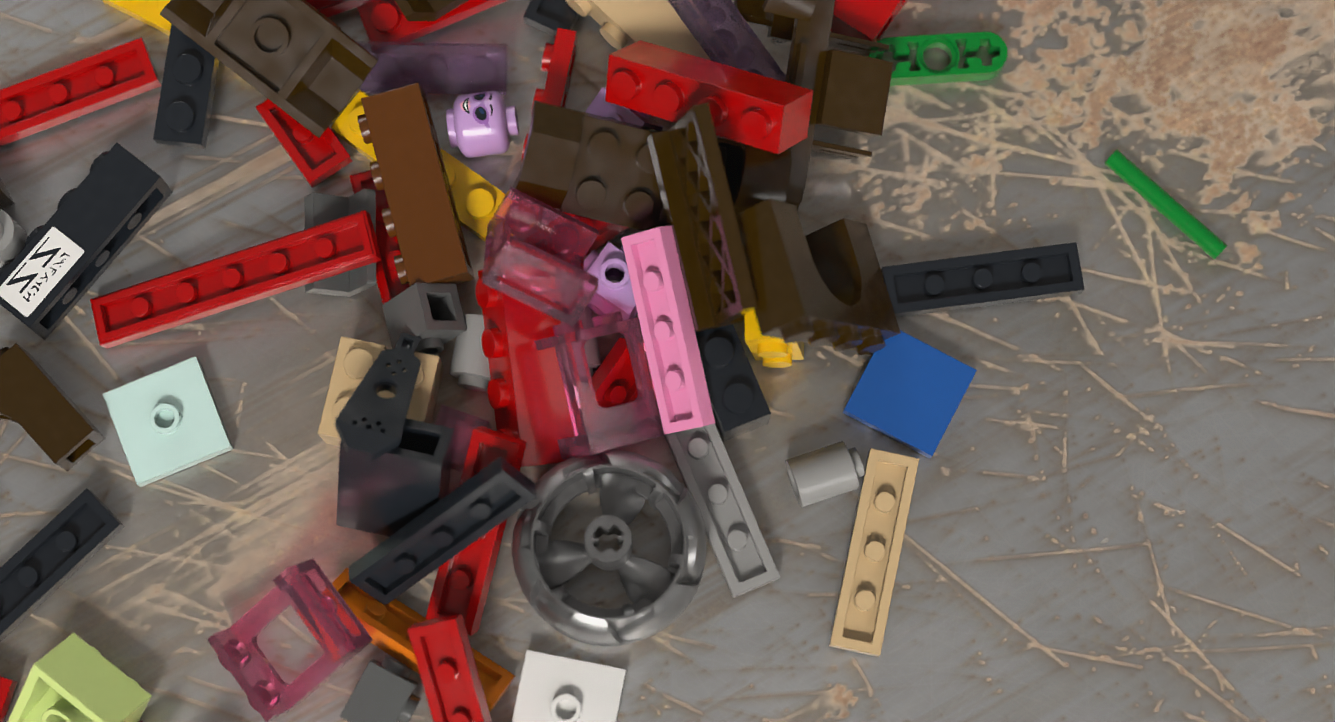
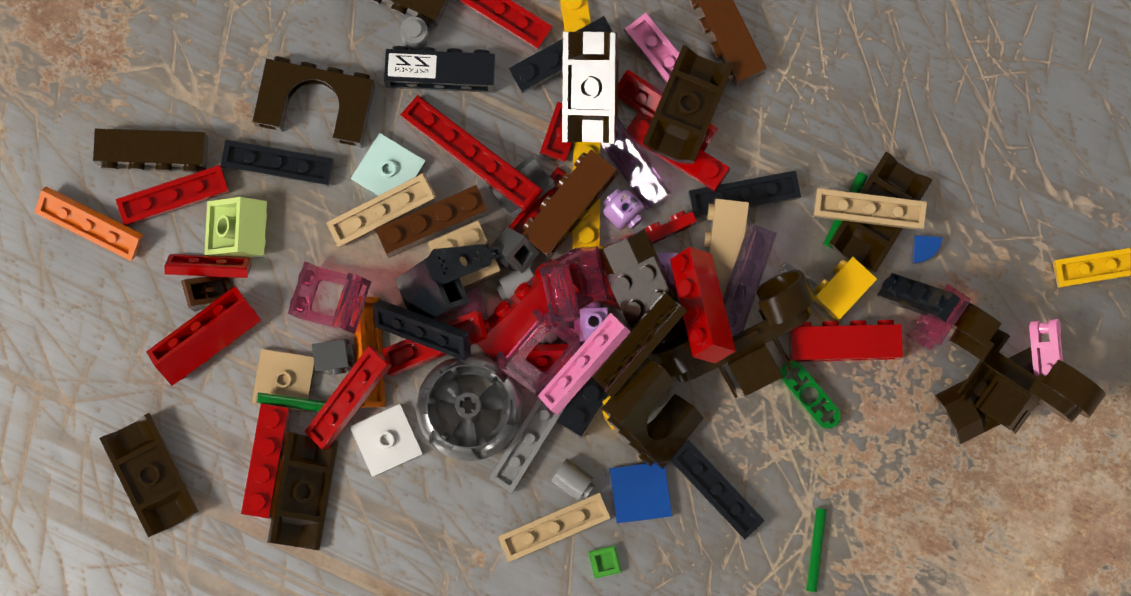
camera: 55 degrees right, 5 degrees up
none -> tan plate [326,173,436,247]
none -> reddish brown brick [375,185,488,258]
none -> bright green tile [588,545,621,579]

